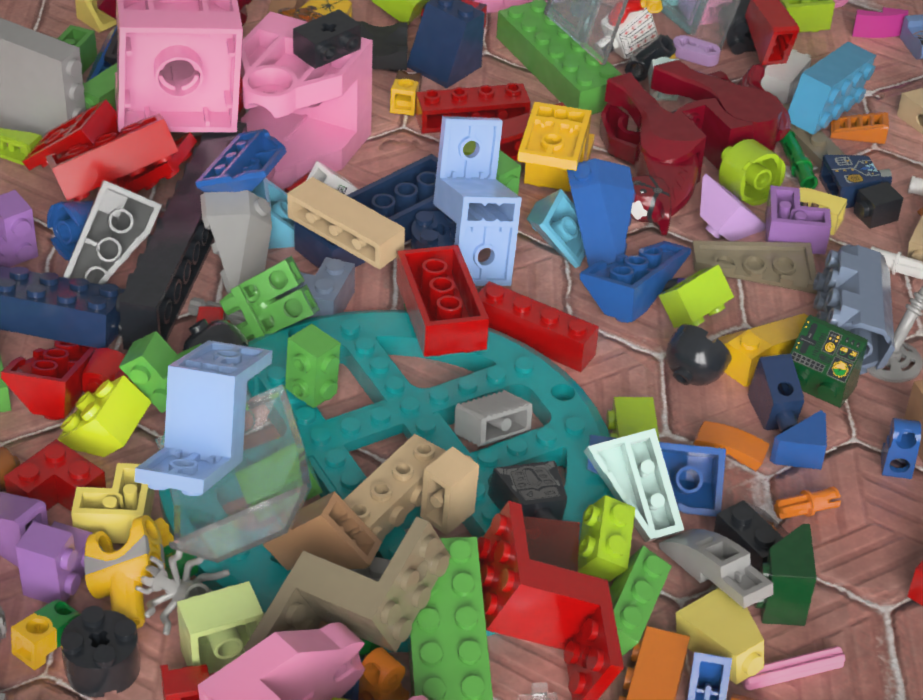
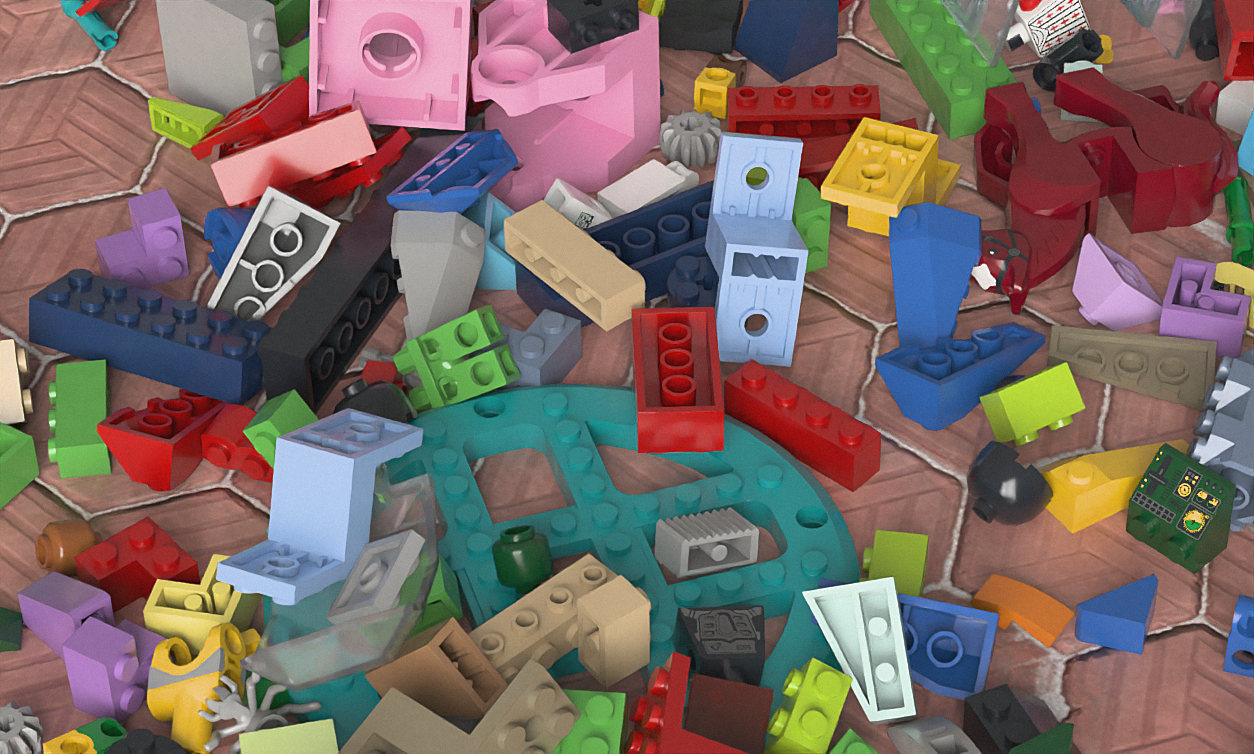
camera: 15 degrees right, 0 degrees up
neon yellow slope [57,375,151,457] -> none
bright green brick [285,324,341,408] -> none
medium azure slope [527,189,586,268] -> none
lavender beam [673,35,721,67] -> none
lime brick [719,139,786,206] -> none
dark blue torso [748,353,804,433] -> none
orange axle [773,486,841,519] -> none
none -> light grey plate [326,529,426,628]
none -> dark green head [492,525,554,594]
none -> white brick [597,159,699,218]
none -> light grey gear [659,109,722,169]

